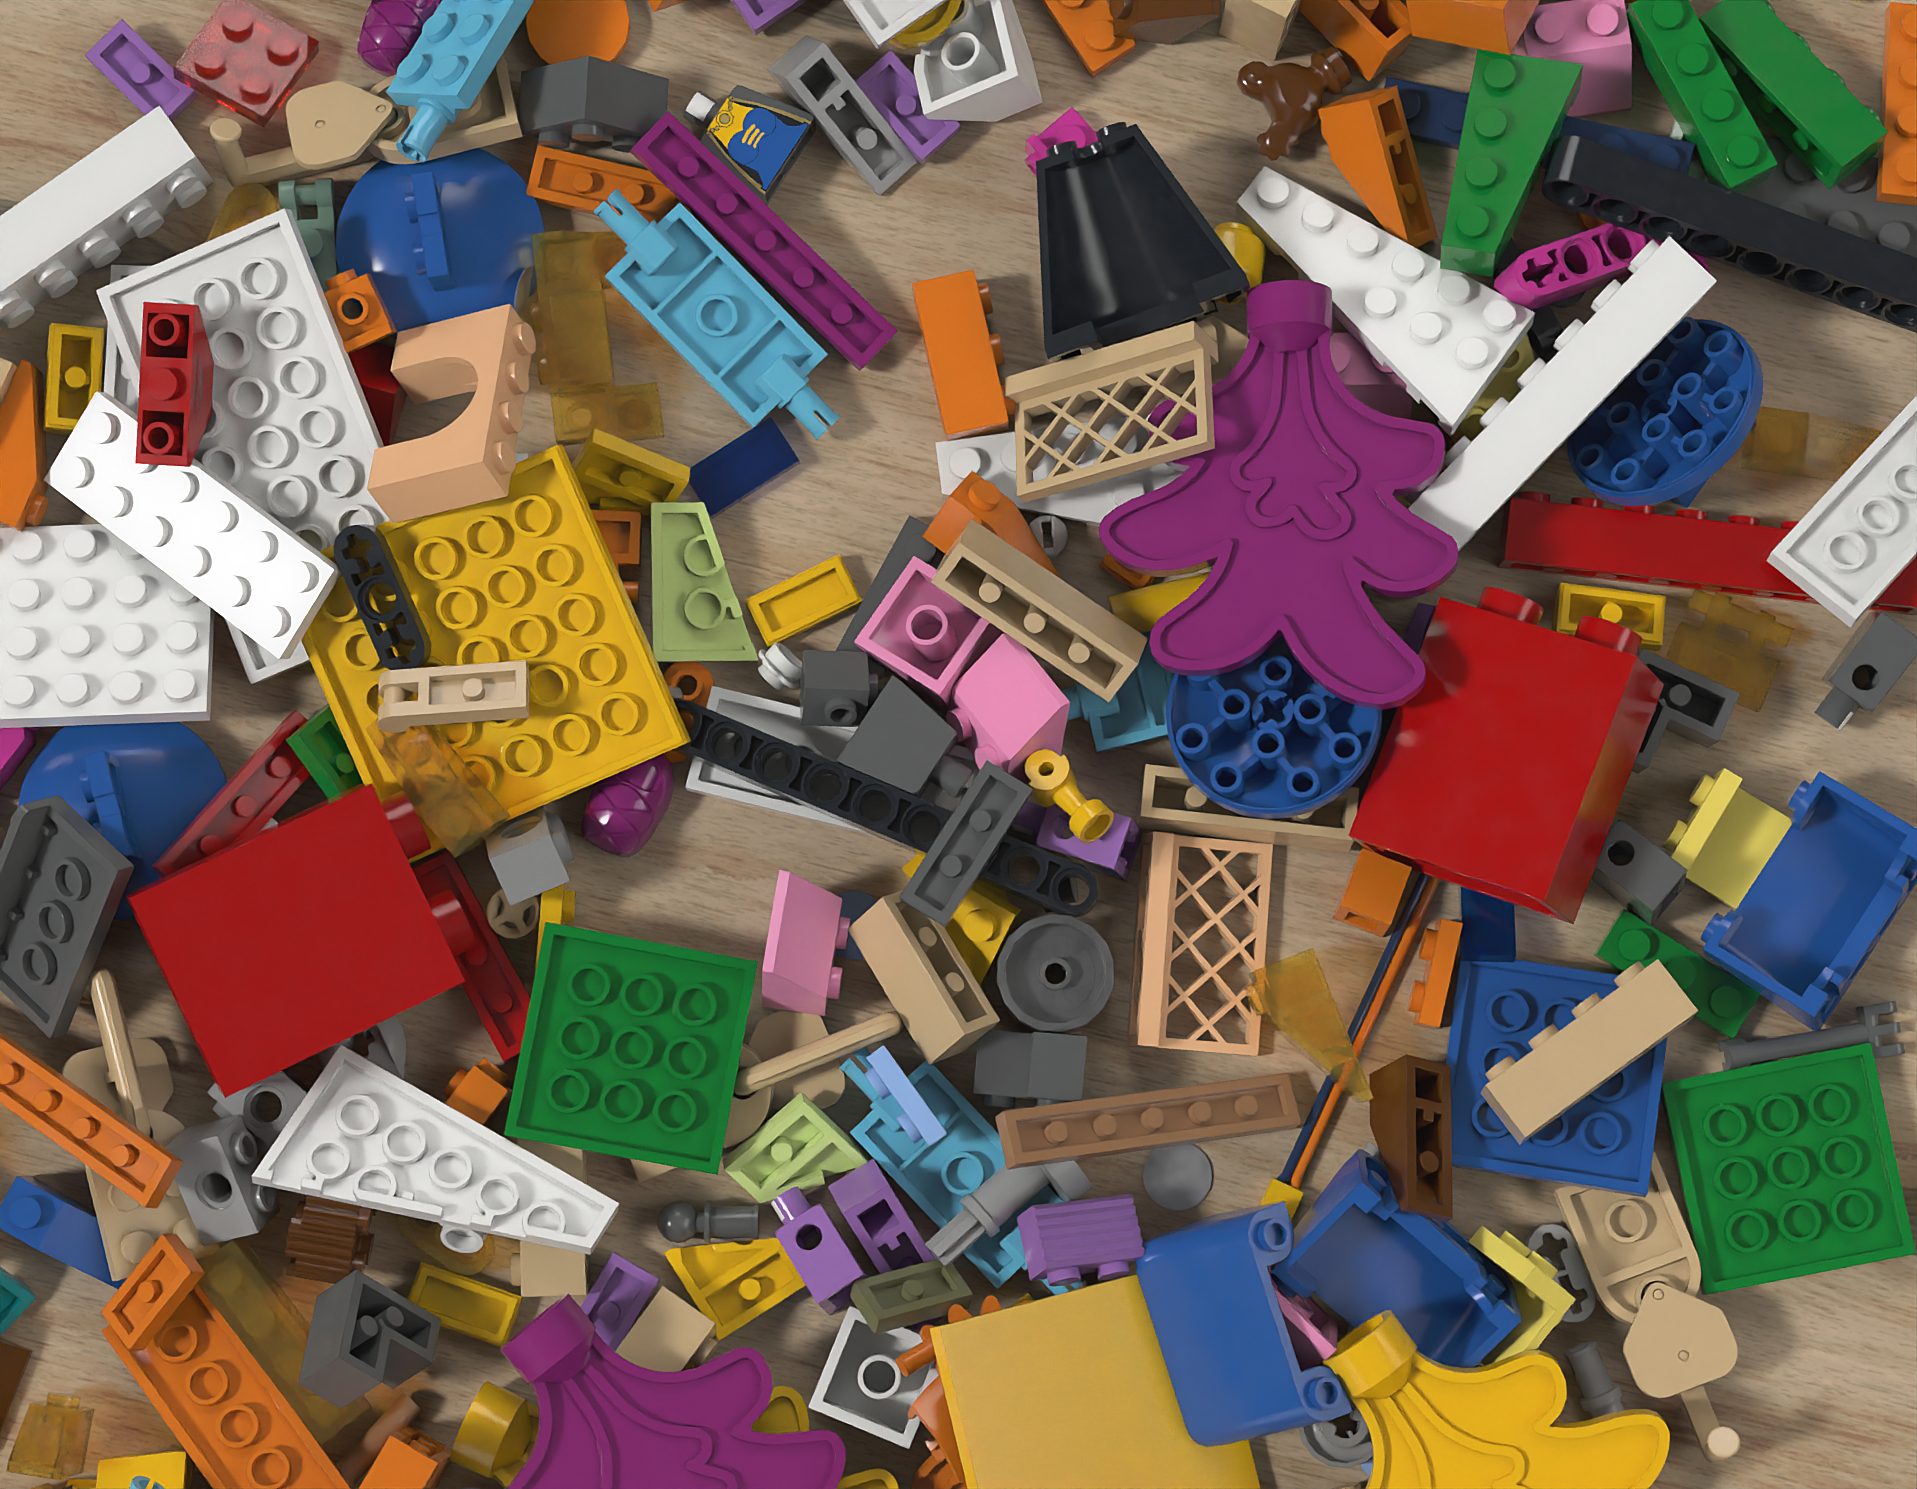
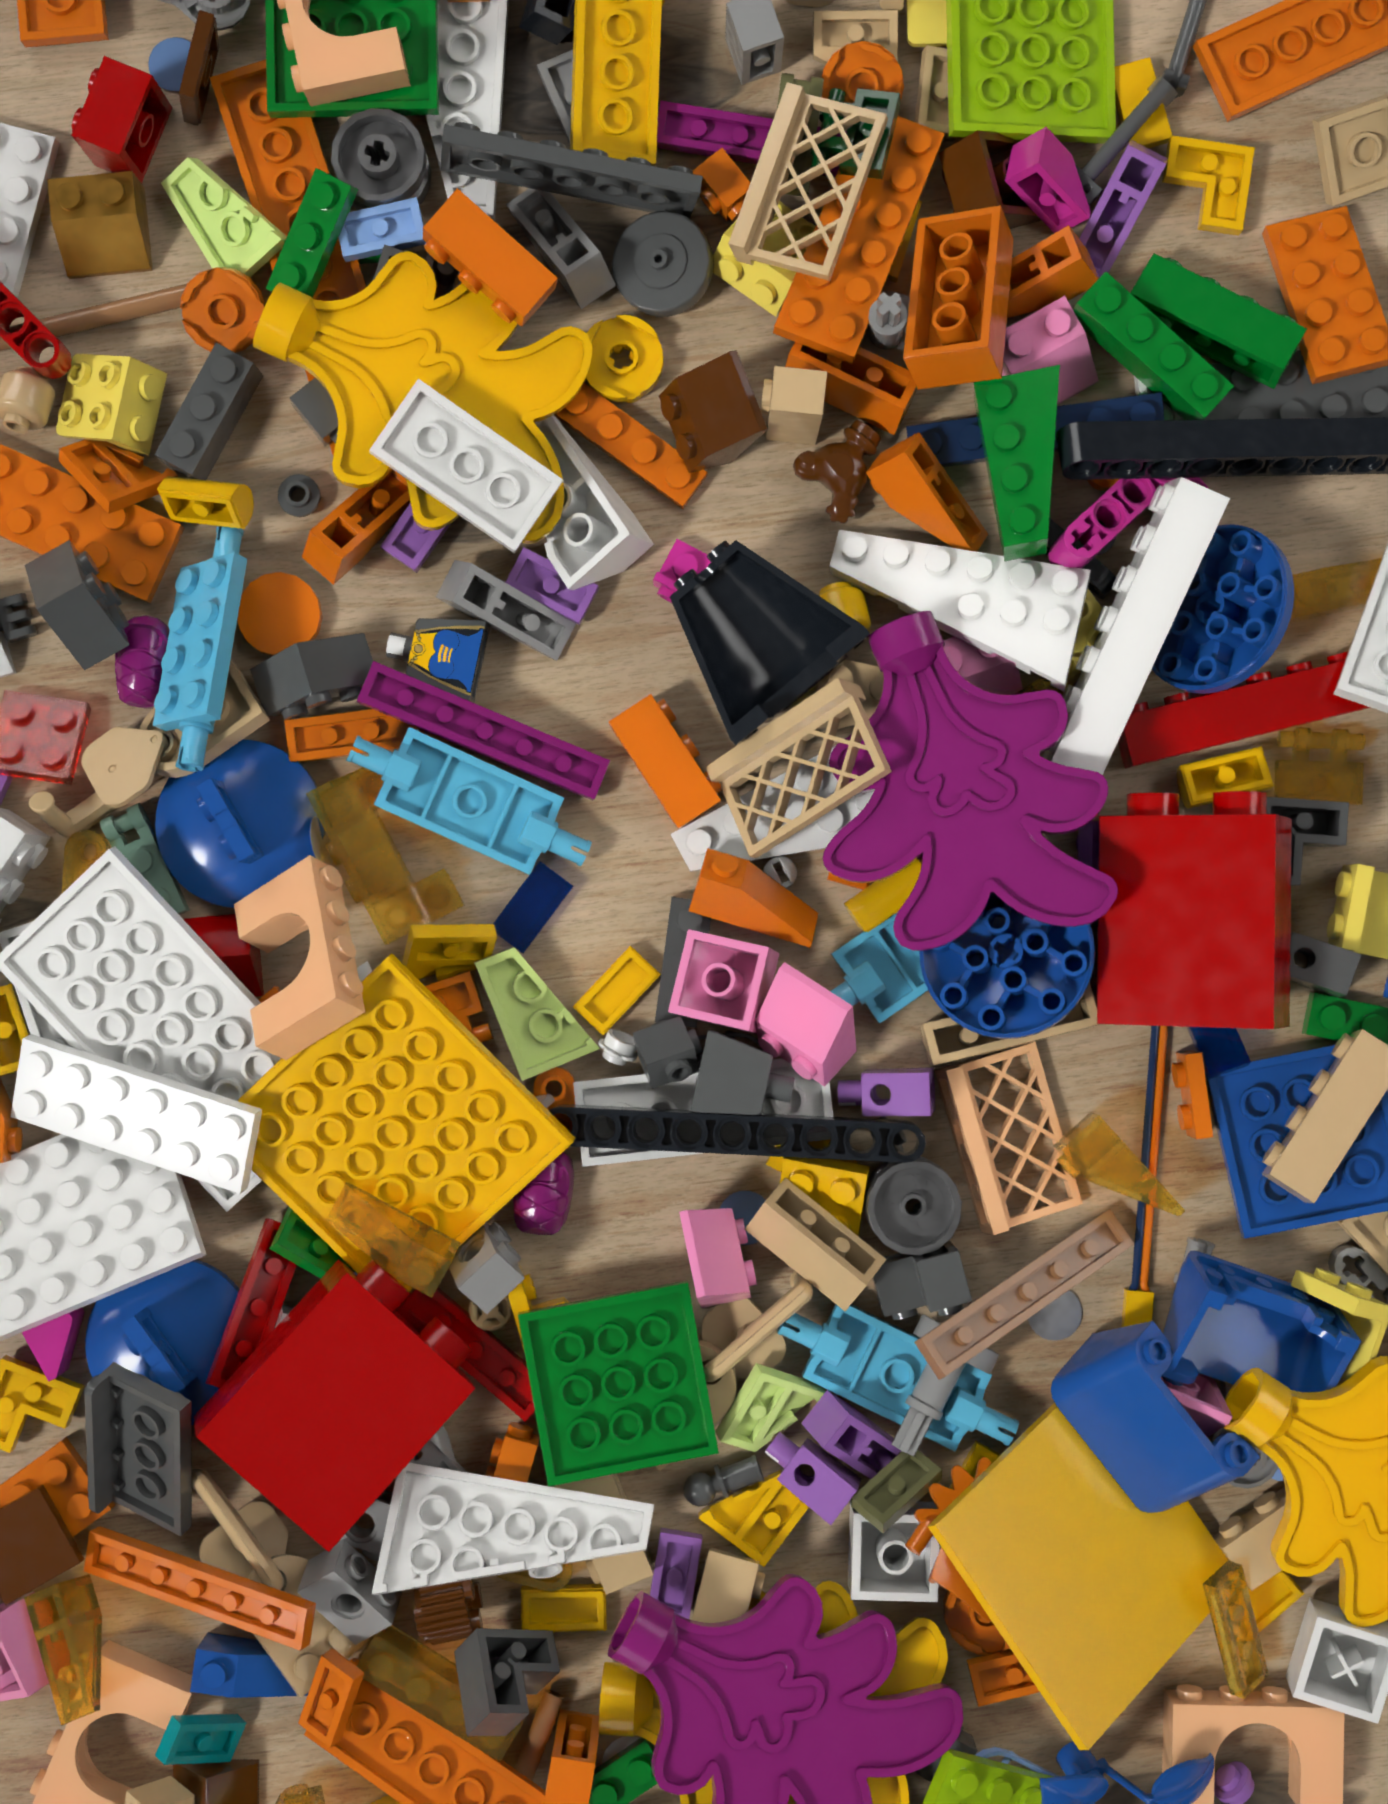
camera: 20 degrees left, 5 degrees up
red slope [135,302,214,467] -> none
orange brick [324,268,398,354] -> none
black beam [333,524,431,670] -> none
tan plate [378,660,530,733] -> none
light blue plate [864,1045,947,1147] -> none
dark grey plate [899,760,1033,928] -> none
tan brick [931,518,1148,703] -> none
medium lavender brick [1017,1194,1145,1287] -> none
yellow leg [1025,749,1114,844] -> none
orange brick [1333,848,1412,938] -> none
reddish brown slope [1369,1054,1453,1221] -> none

